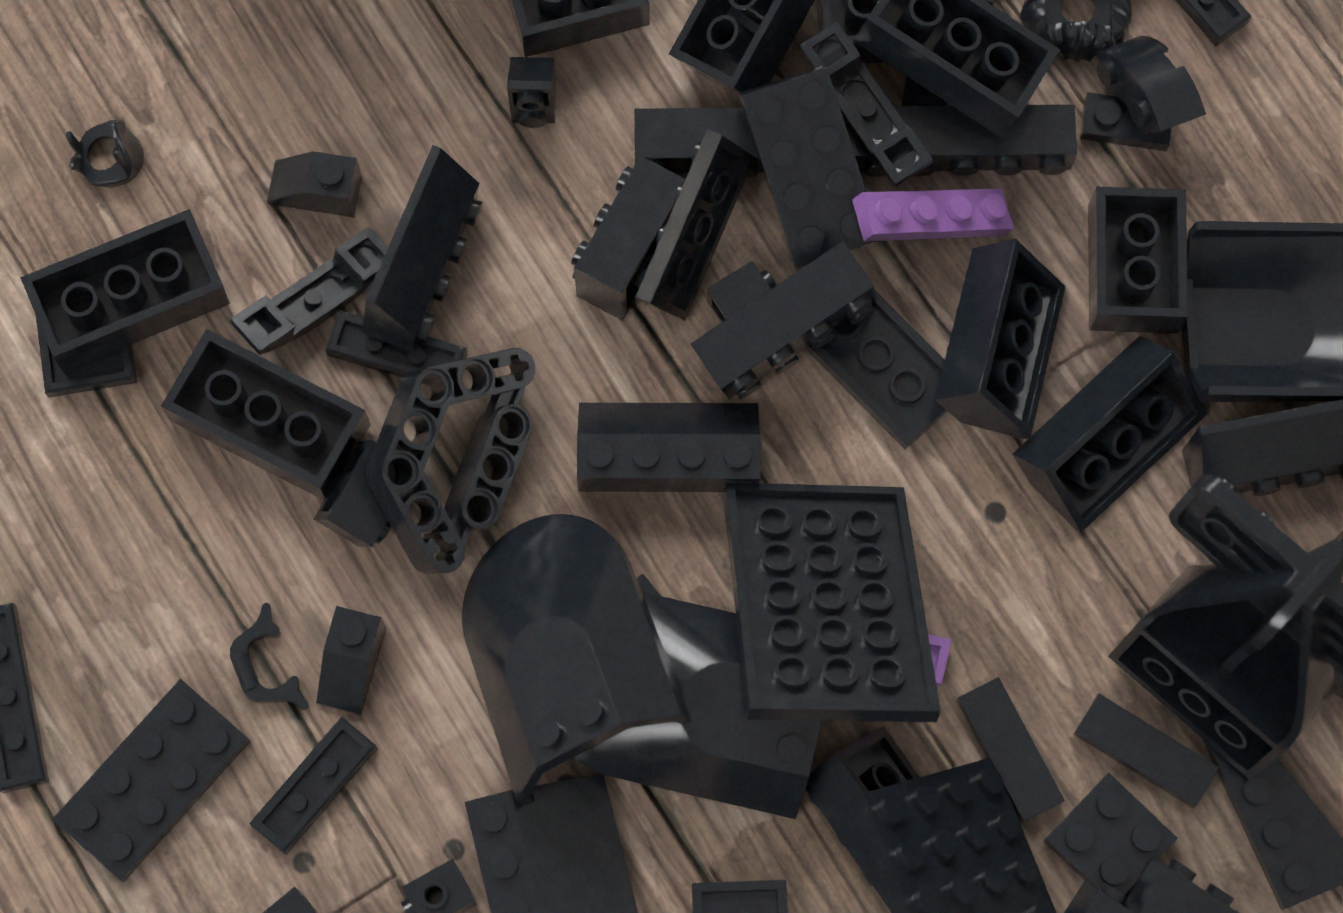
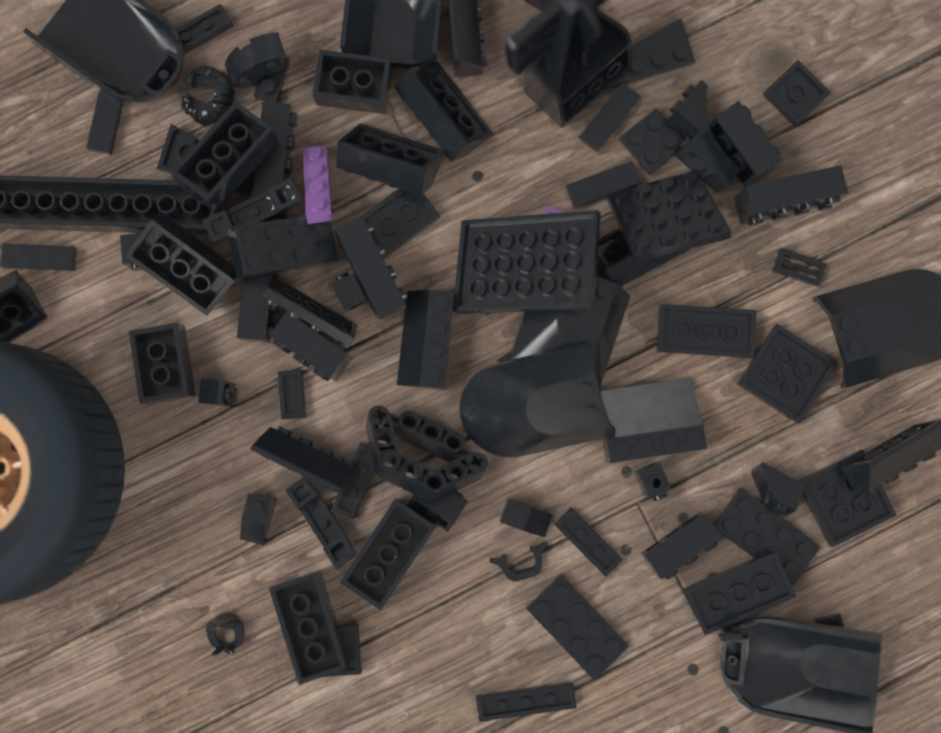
camera: 85 degrees left, 10 degrees up
none -> black tile [278,369,307,420]

